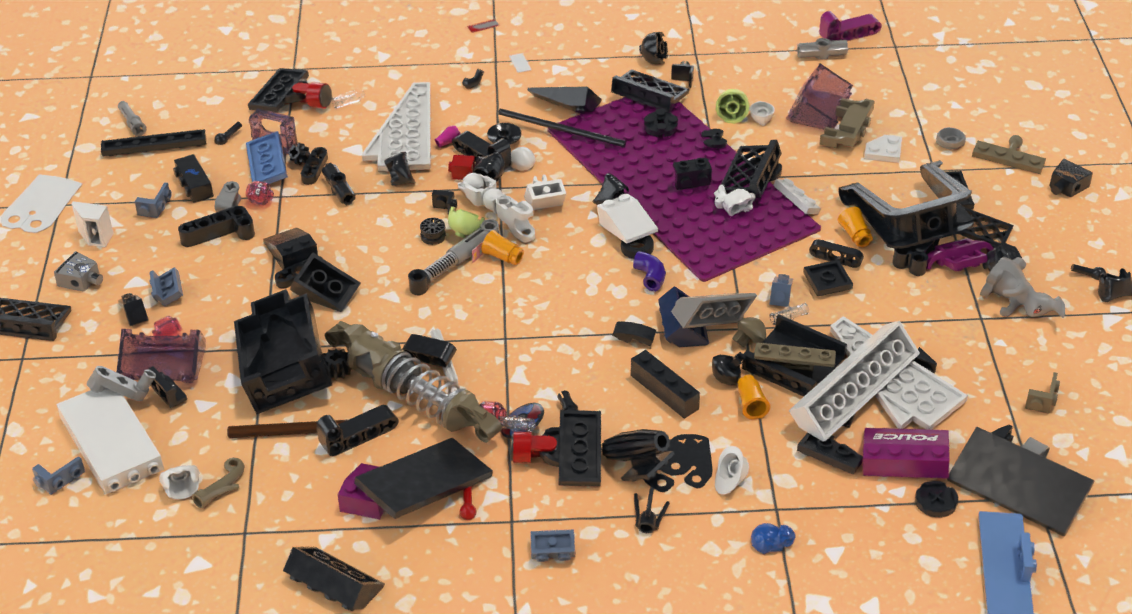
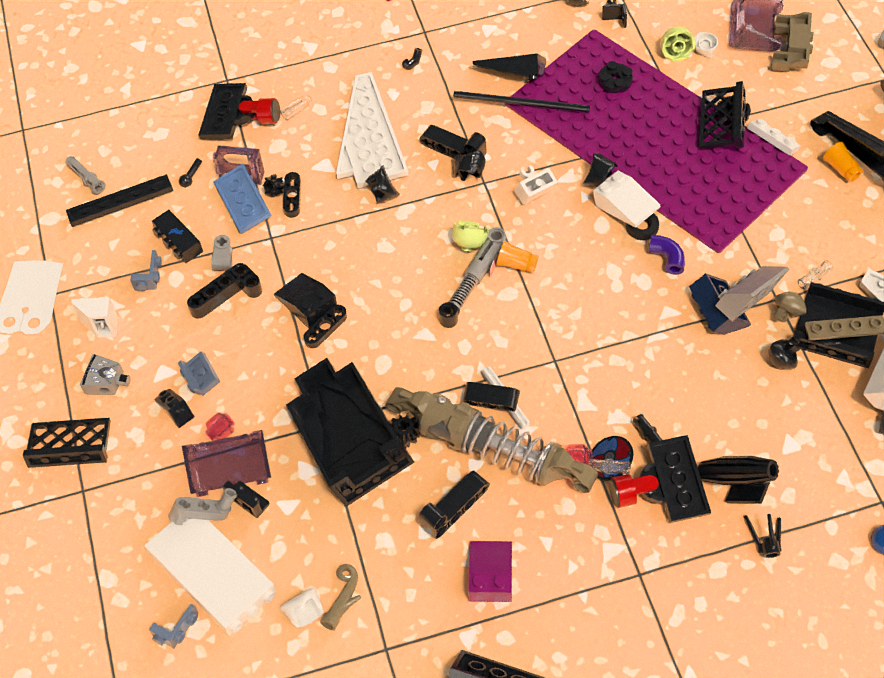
camera: 10 degrees left, 15 degrees up
reddish brown axle [227,420,347,438] -> none
clear pink head [246,180,274,206] -> none
black slope [290,253,361,312] -> none
black piece [322,163,356,205] -> none
black tile [354,437,493,519] -> none
black wheel [420,217,446,245] -> none
black bracket [432,190,458,214] -> none
dark pink cone [435,125,461,148] -> none
red brick [448,155,475,180] -> none
white piece [457,173,536,243] -> none
red bar [459,486,477,520] -> none
black dish [487,123,522,144] -> none
white sticker [509,53,532,73] -> none
white hair [511,147,536,171] -> none
sand blue bracket [530,529,575,562] -> none
black fence [611,69,689,113] -> none
black slope [612,321,656,346] -> none
black brick [630,350,700,419] -> none
black piece [643,434,713,492] -> none
black bracket [673,157,712,190] -> none
black piece [701,128,727,149] -> none
white animal [714,185,756,216] -> none
white piece [715,446,749,495] -> none
light orange plant [738,375,770,420] -> none
sand blue bracket [769,274,793,307] -> none
black plate [803,260,853,297] -> none
black beam [809,239,864,268] -> none
white plate [864,135,902,163] -> none

